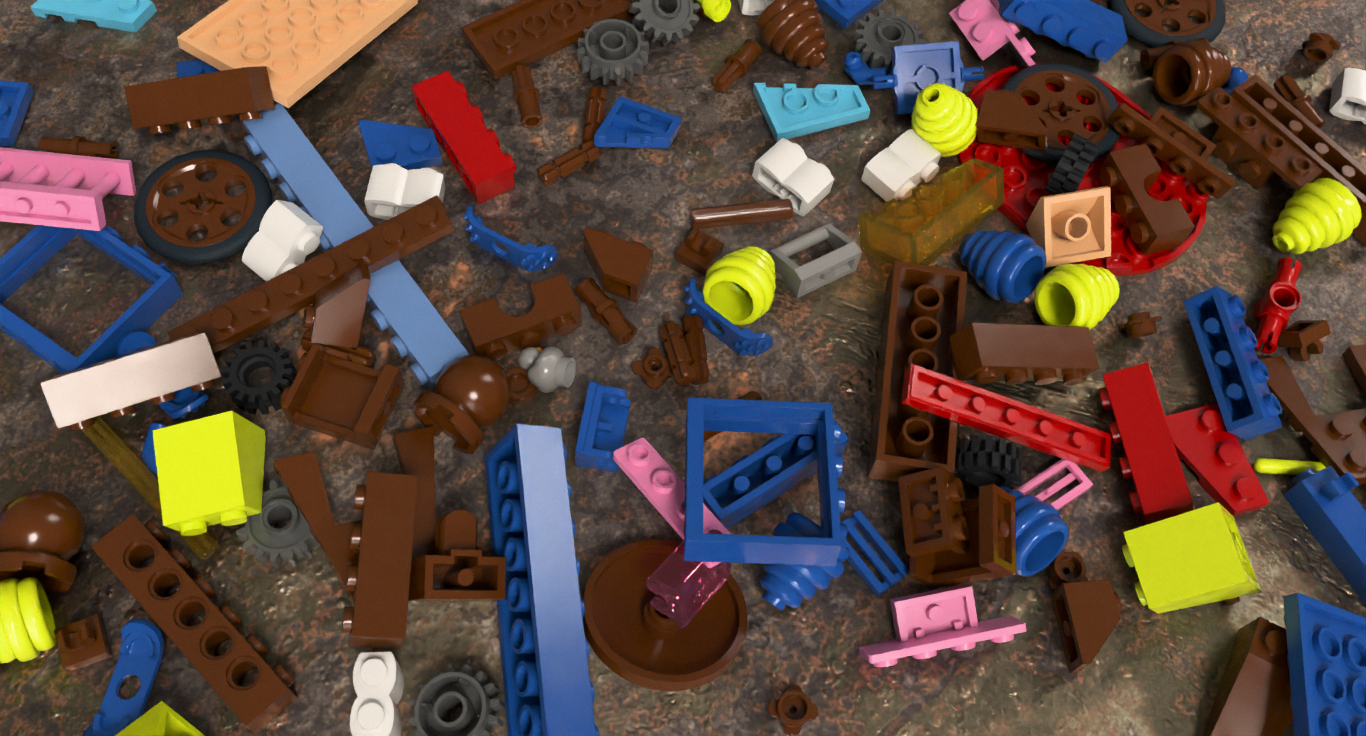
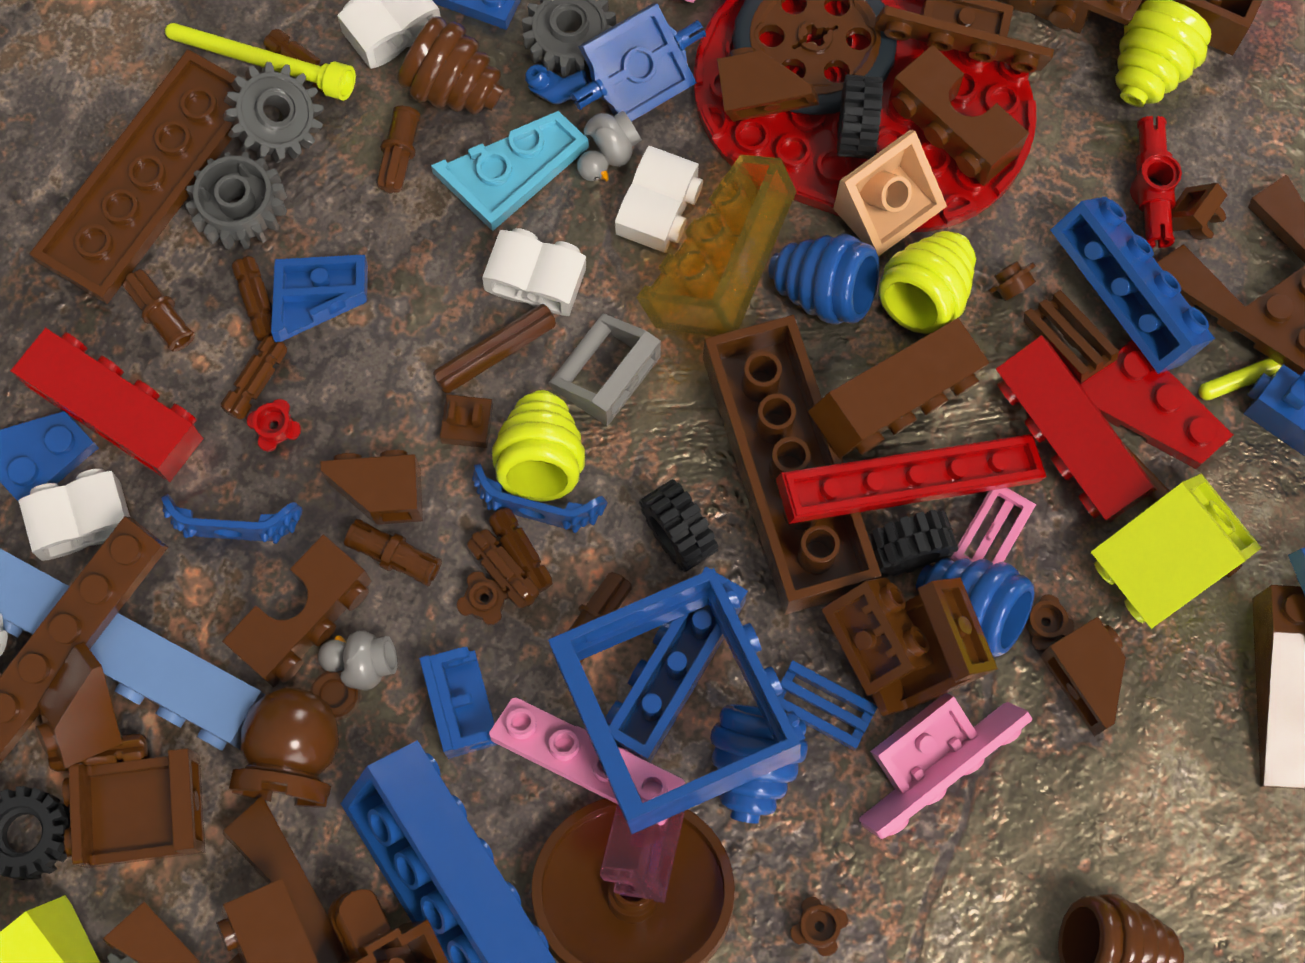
camera: 20 degrees left, 10 degrees up
neon yellow piece [911,83,978,157] -> none
none -> red plate [247,399,301,452]
none -> light grey animal [577,111,642,182]
none -> black tyre [639,479,718,572]
none -> reddish brown tile [1023,290,1119,383]

